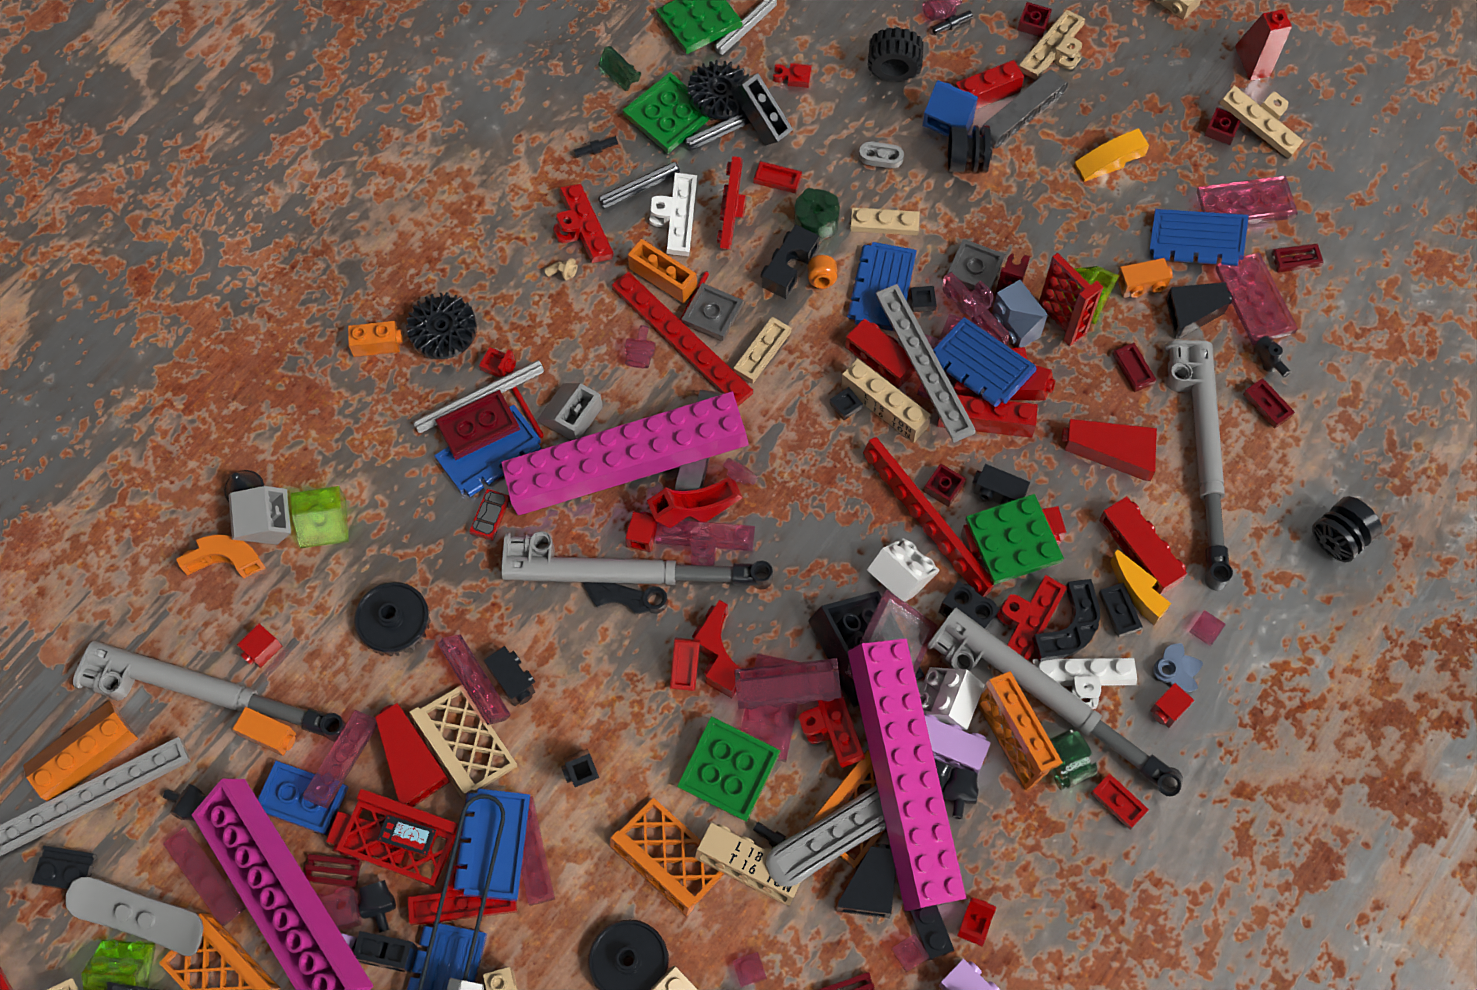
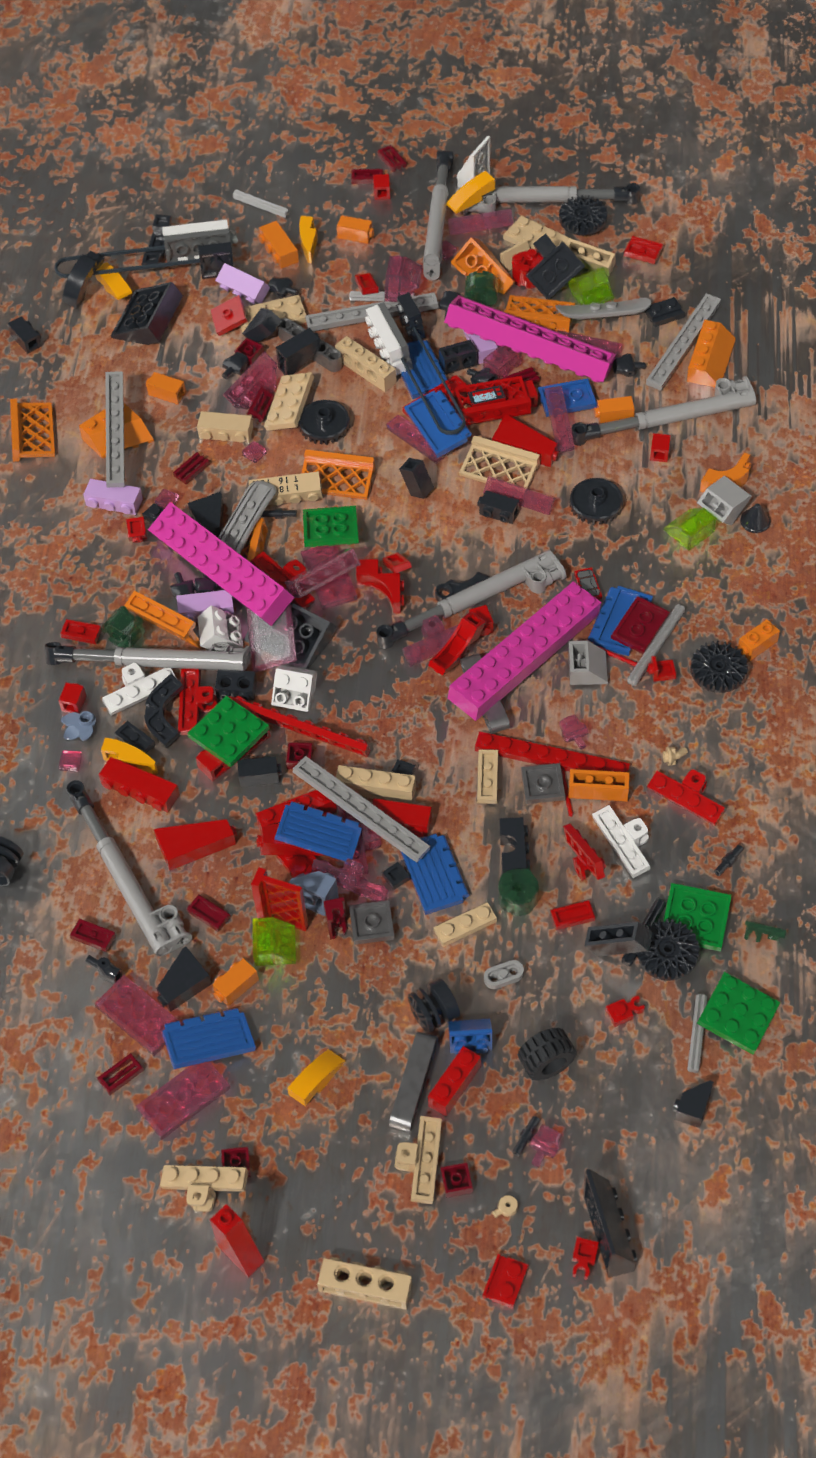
camera: 150 degrees right, 10 degrees down
axle [598,162,680,208] -> none
clear pink plate [723,458,759,485] -> none
orange head [807,255,838,289] -> none

